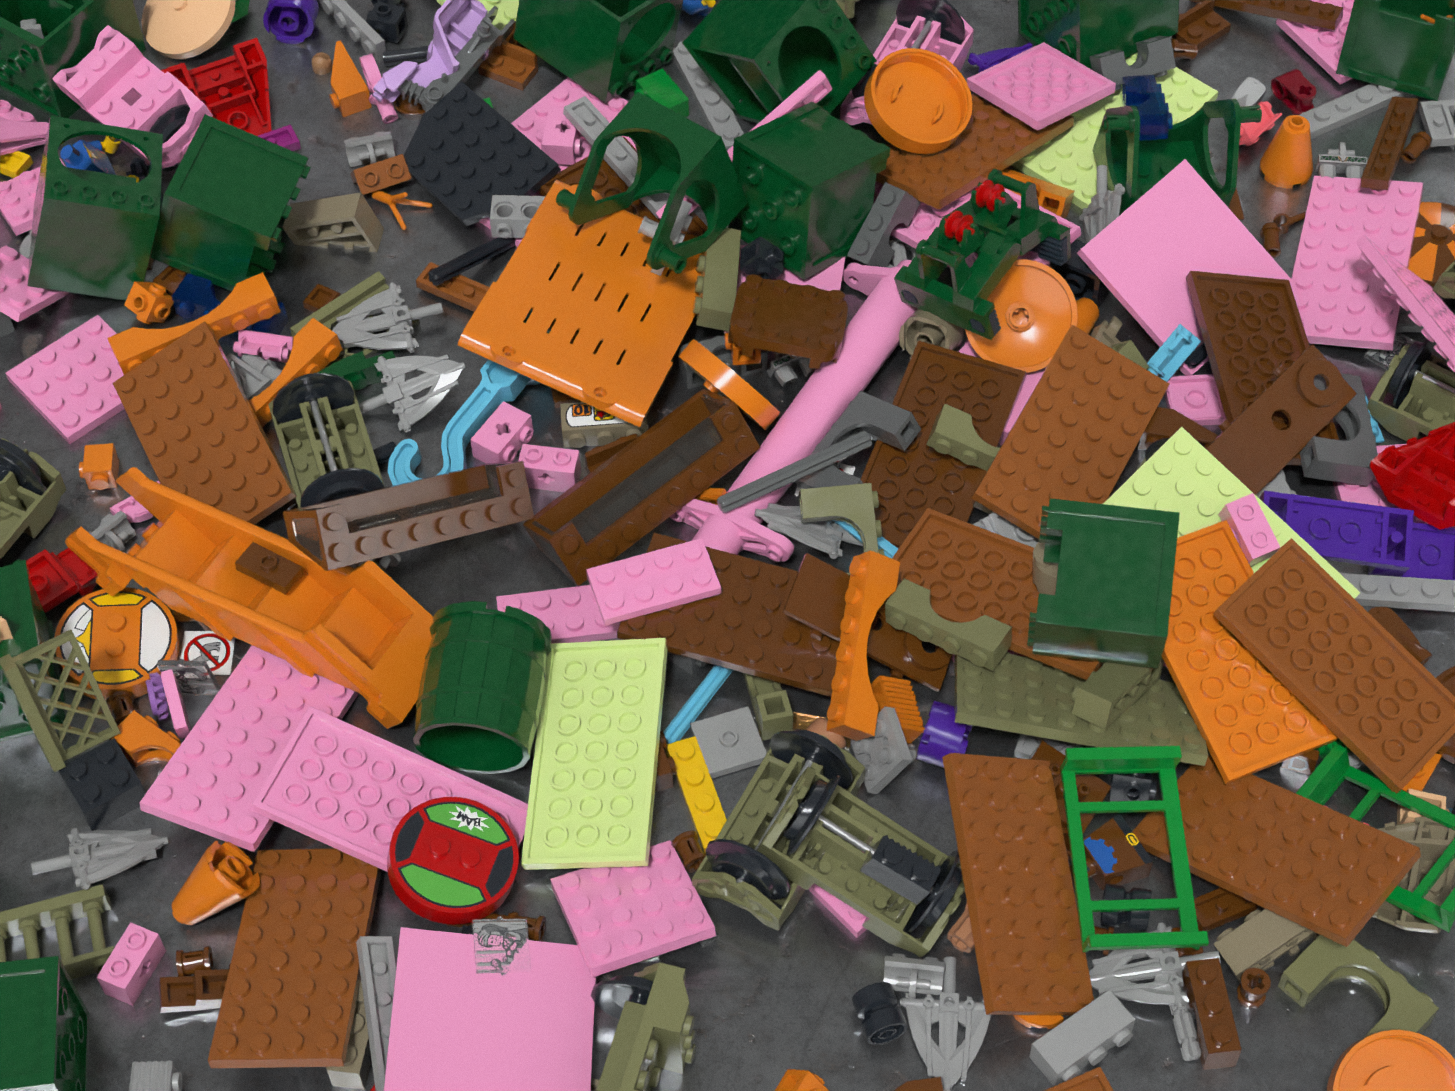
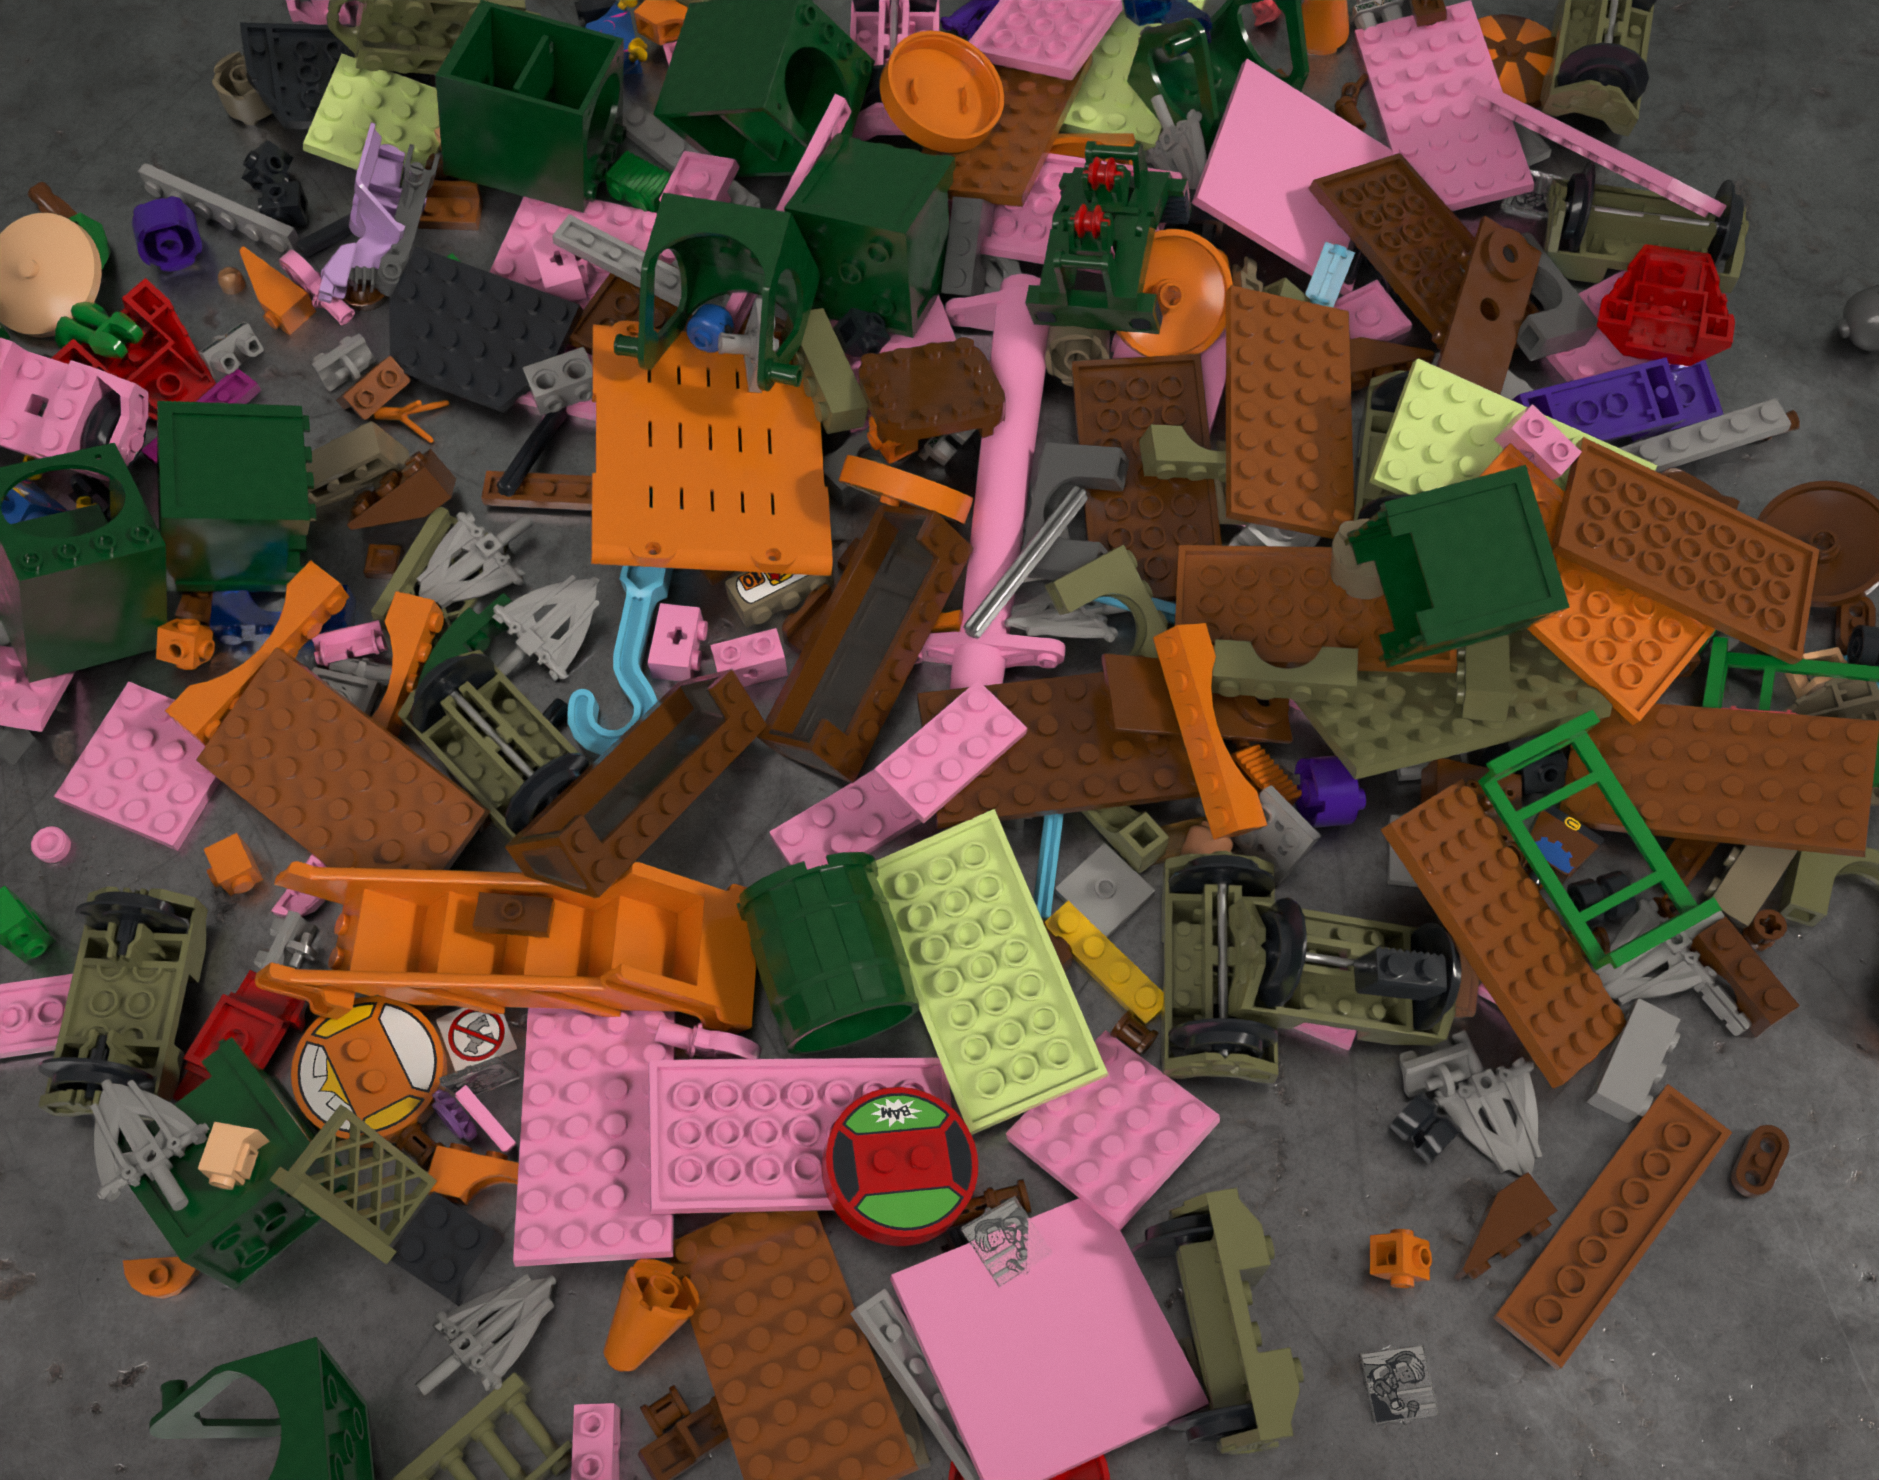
camera: 25 degrees left, 10 degrees up
none -> green piece [55,301,144,359]
none -> light grey hips [198,321,263,380]
none -> reddish brown slope [347,449,456,530]
none -> bright pink pin [654,1019,762,1059]
none -> bright pink plate [659,151,740,203]
none -> blue head [687,304,734,353]

